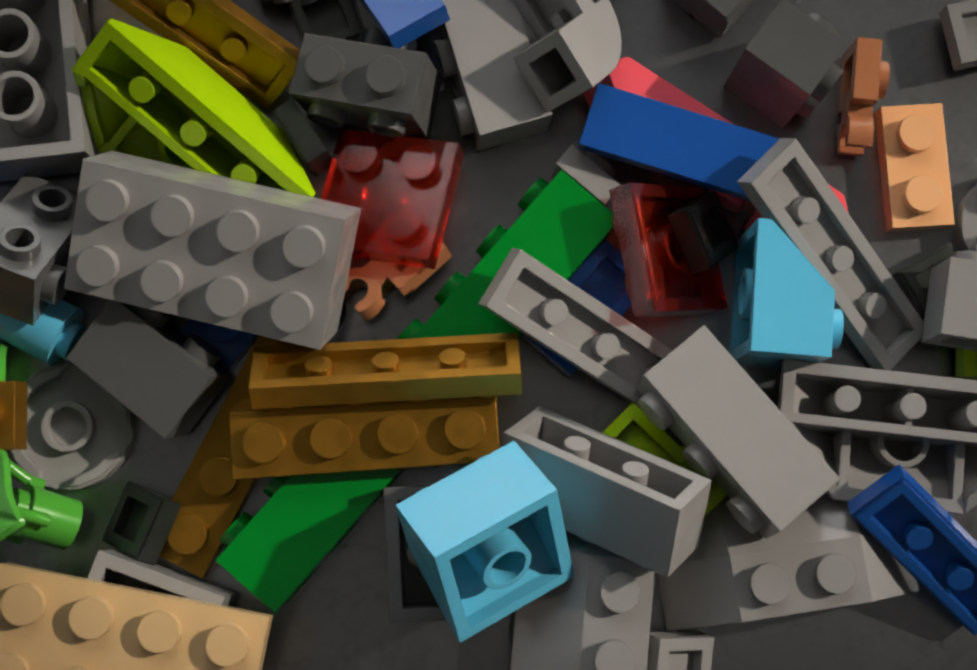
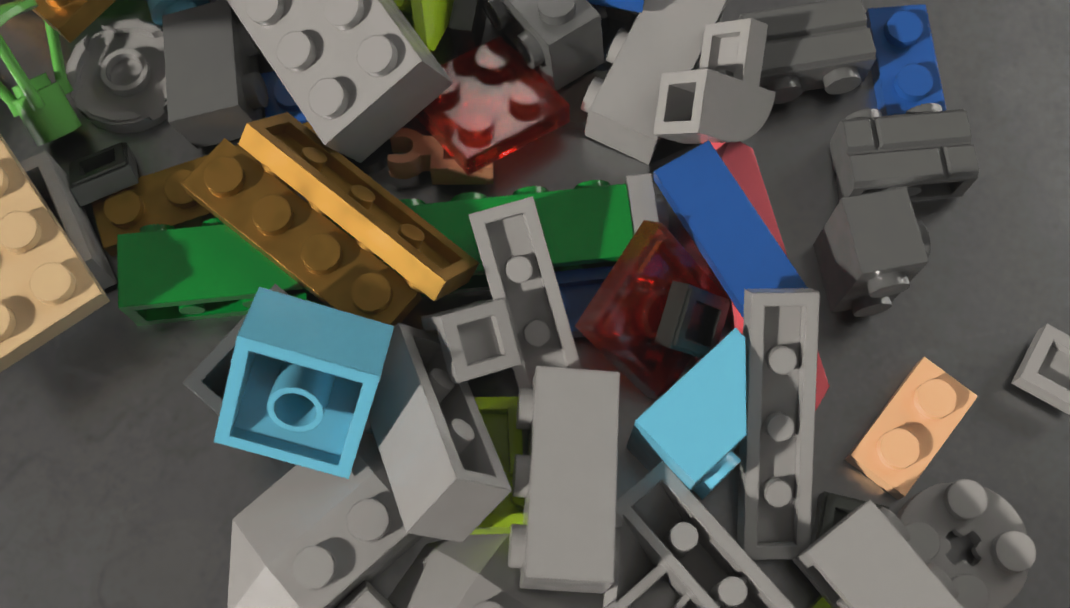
camera: 50 degrees right, 10 degrees down
nougat plate [837,37,890,156] -> none
none -> light grey panel [421,298,521,383]

